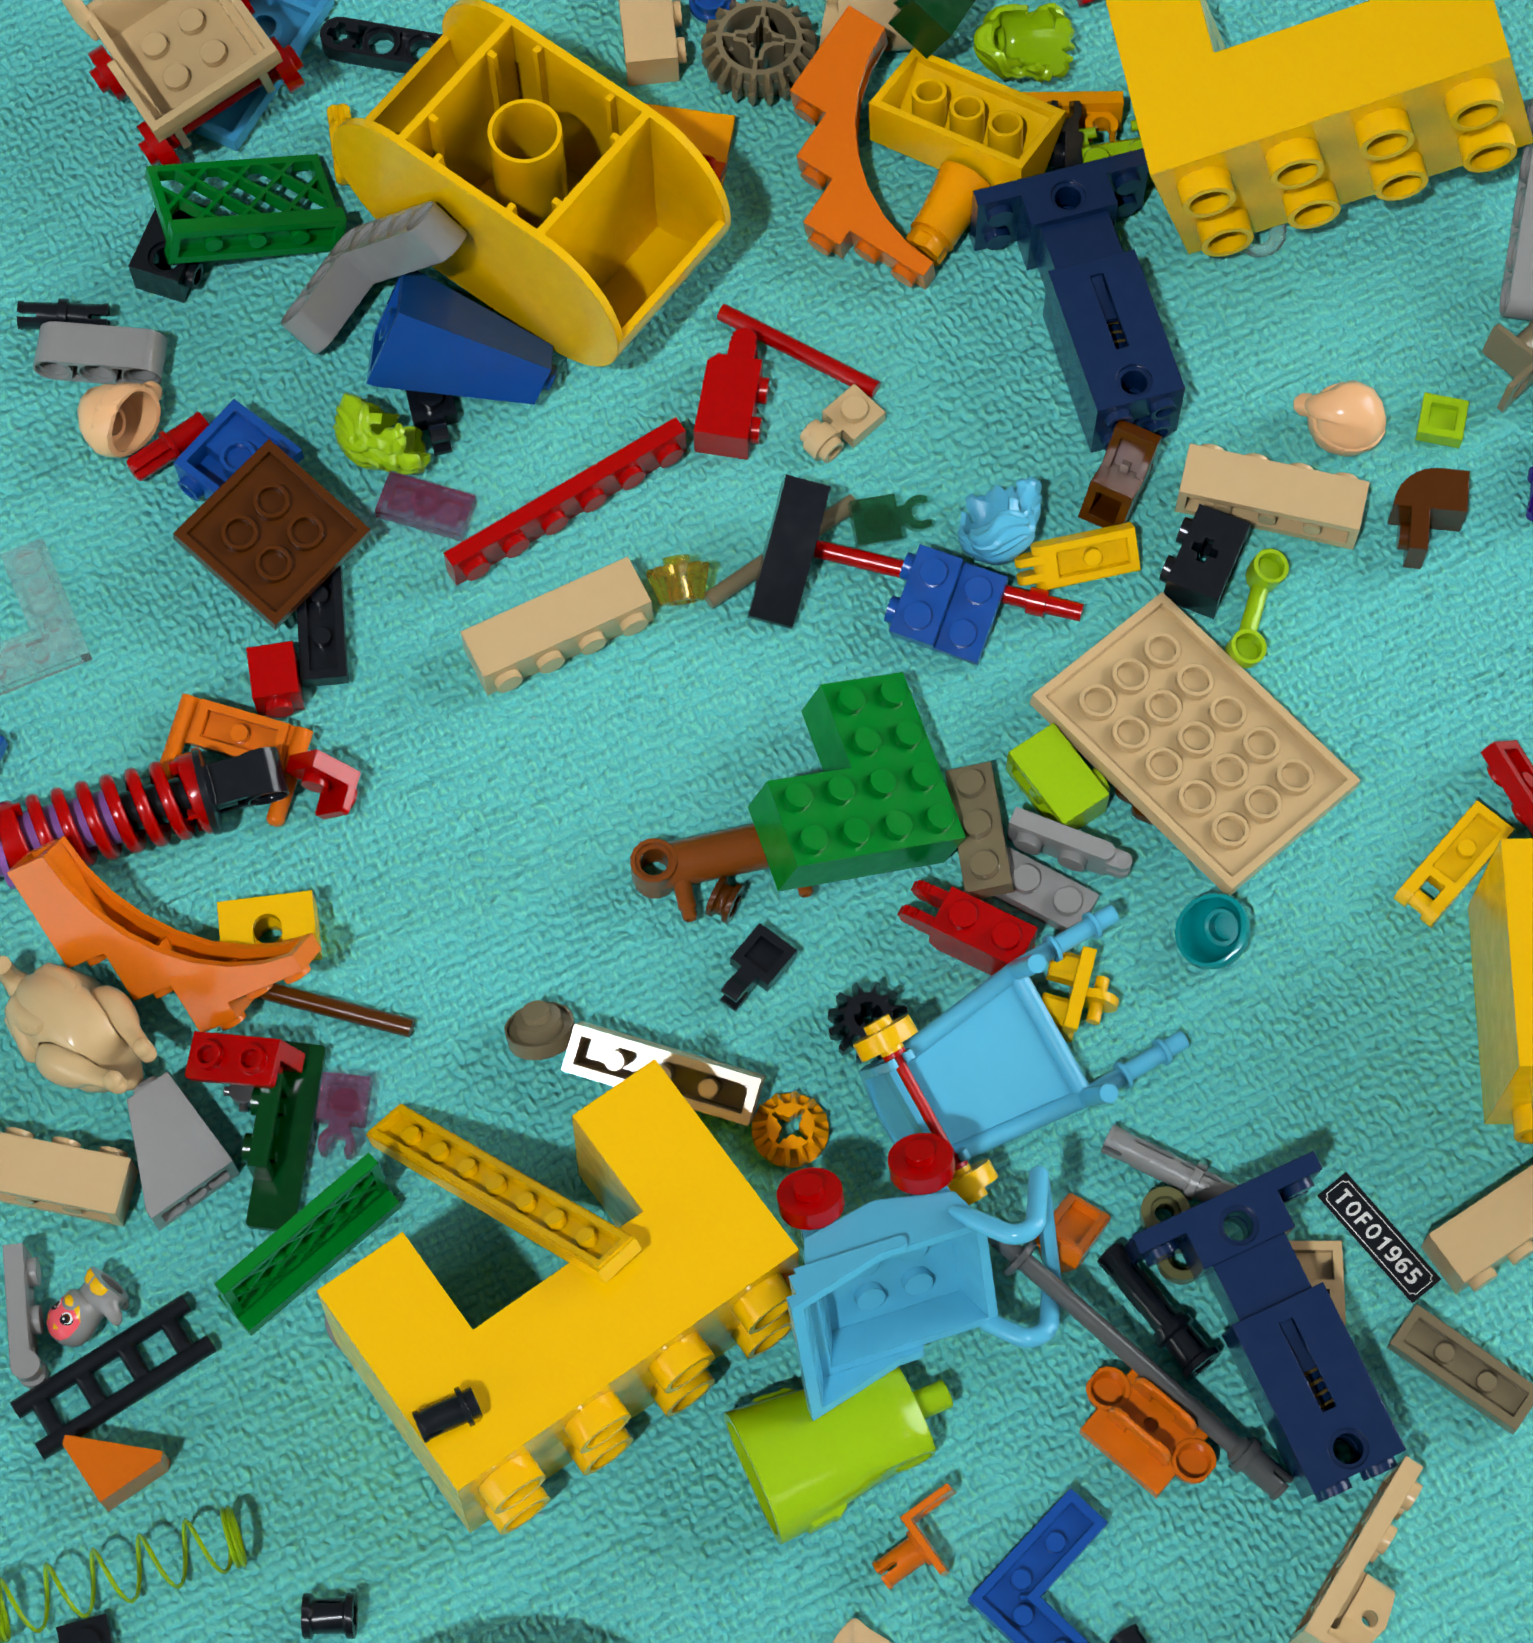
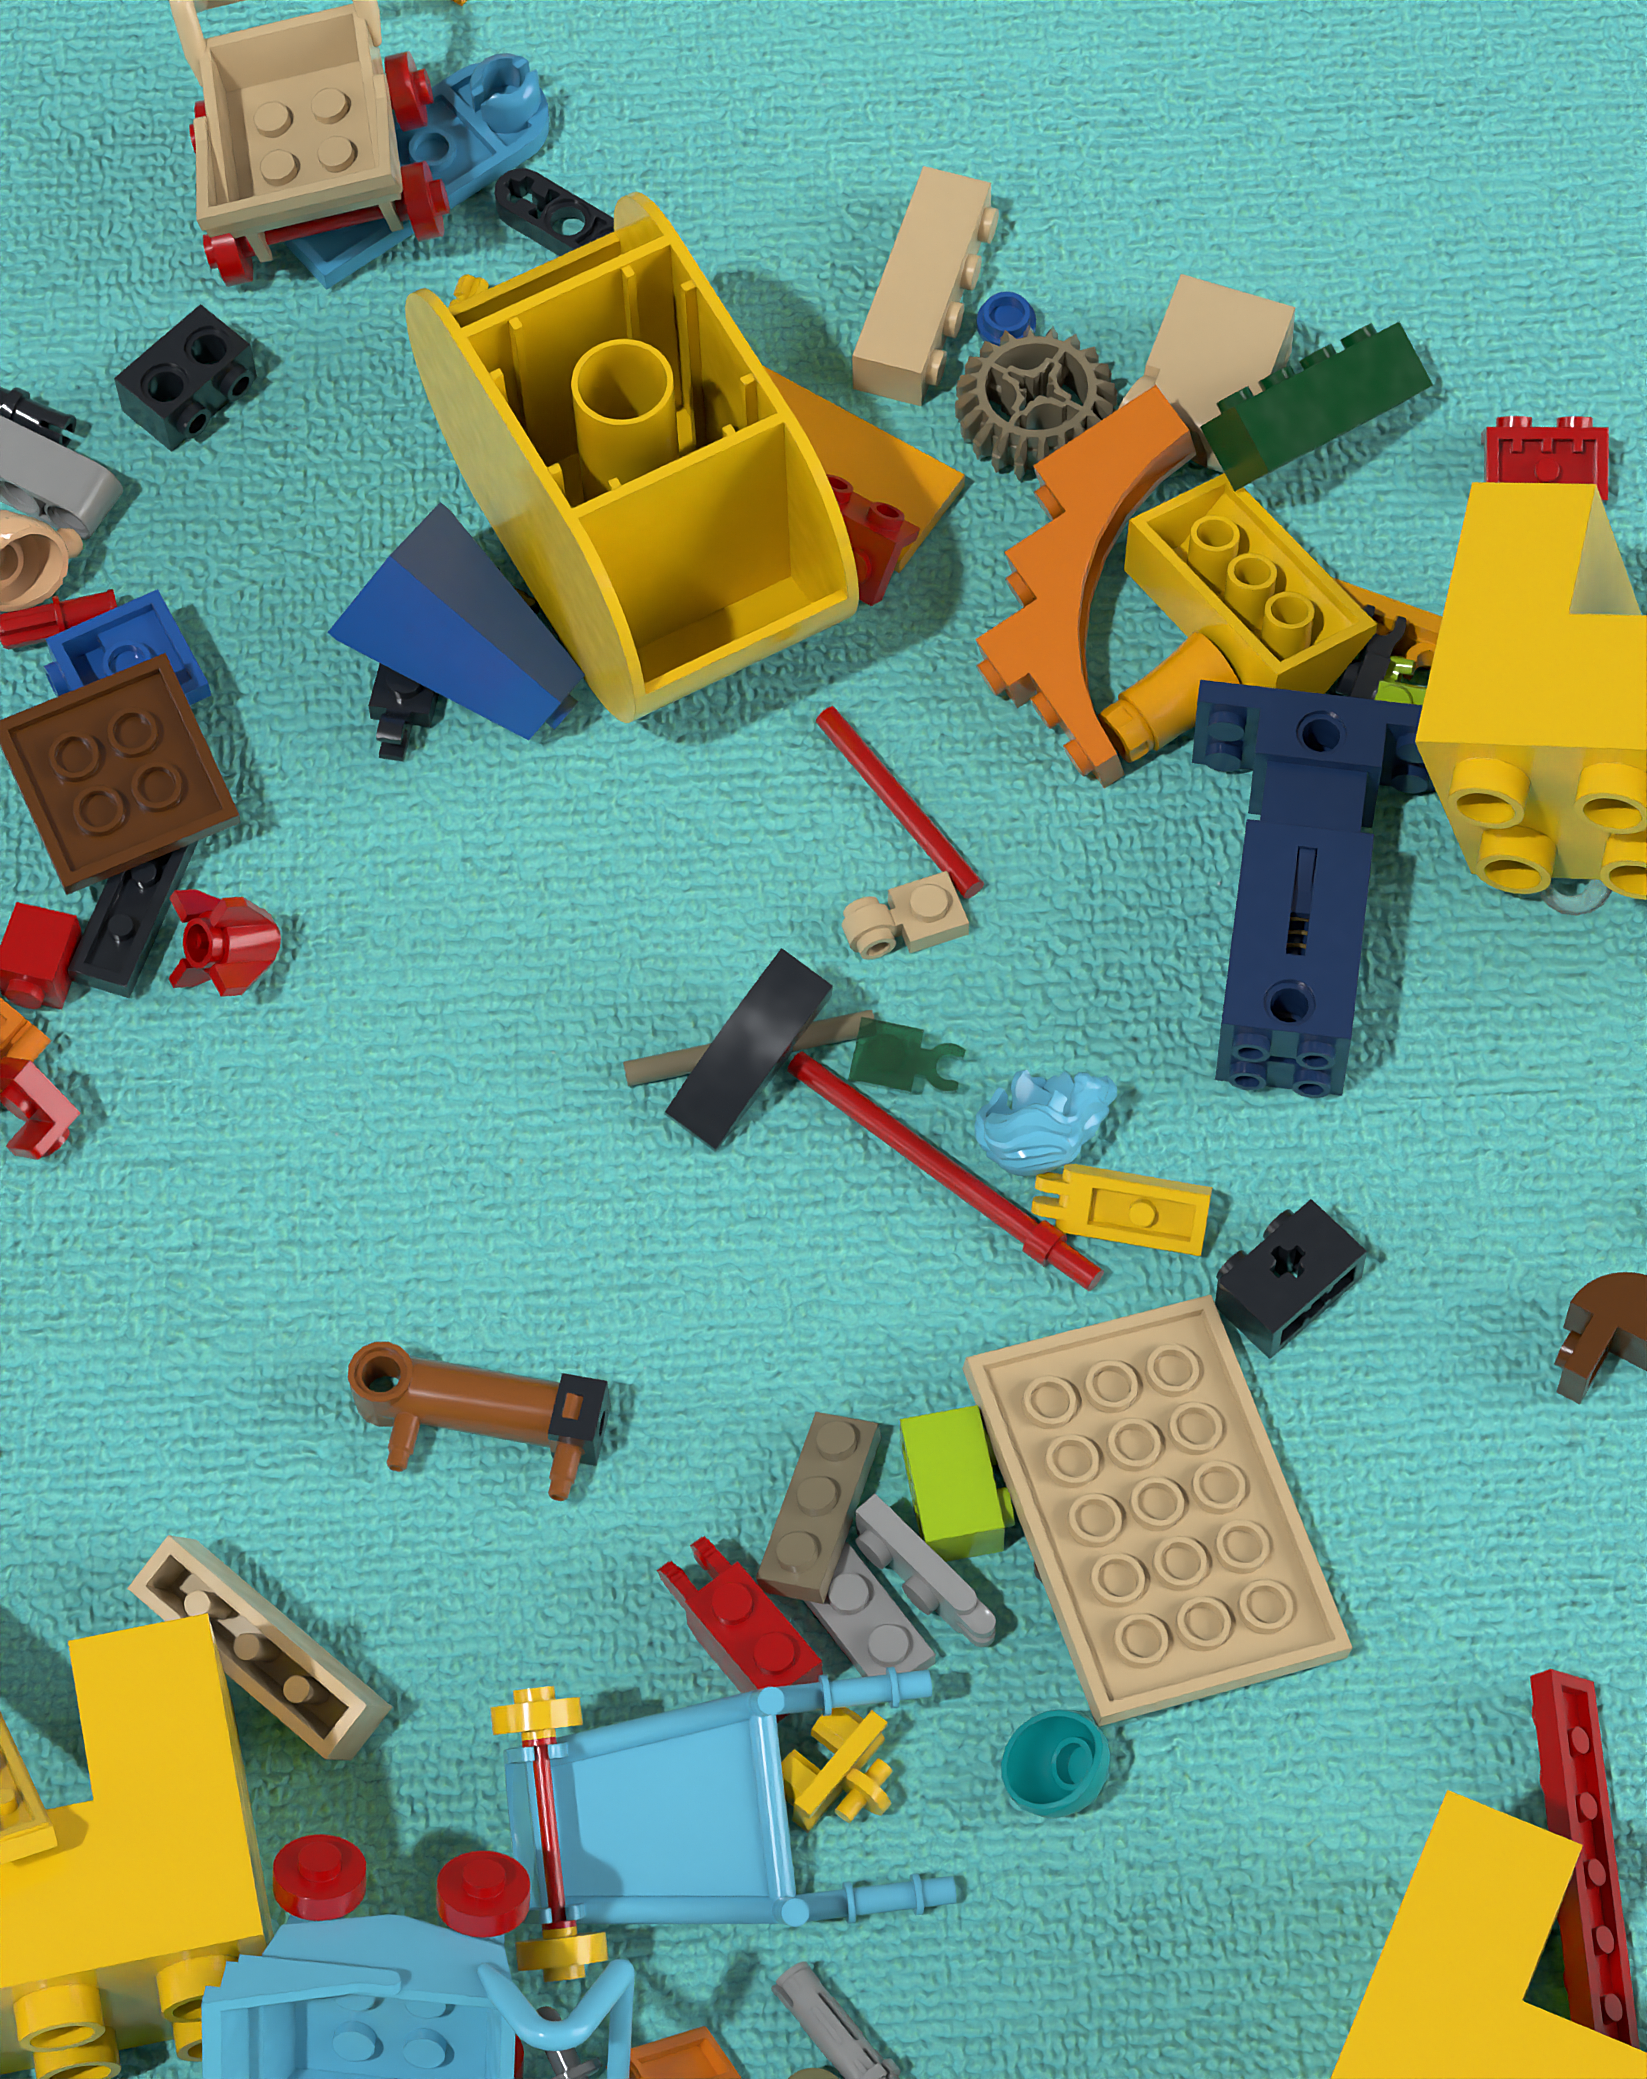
camera: 25 degrees right, 5 degrees down
green fence [145,154,347,264] -> none
light grey beam [281,201,467,354] -> none
lime hair [333,392,431,475] -> none
clear pink plate [375,472,477,541] -> none
red plate [443,417,687,586] -> none
tan brick [460,556,653,696] -> none
dark tan plate [504,1000,575,1060] -> none
clear yellow piece [646,554,709,606] -> none
red hinge [693,327,770,460] -> none
reddish brown bush [705,876,745,924] -> none
black plate [720,923,797,1012] -> none
green brick [748,672,966,892] -> none
light orange gear [752,1090,829,1168] -> none
black gear [828,981,908,1064] -> none
blue plate [884,544,1009,666] -> none
lime hair [973,3,1075,83] -> none
reddish brown brick [1078,420,1162,528] -> none
tan brick [1175,443,1370,550] -> none
lime bar [1225,549,1289,668] -> none
light nougat piece [1293,380,1386,457] -> none
yellow plate [1393,800,1514,928] -> none
none -> red brick [168,889,281,997]

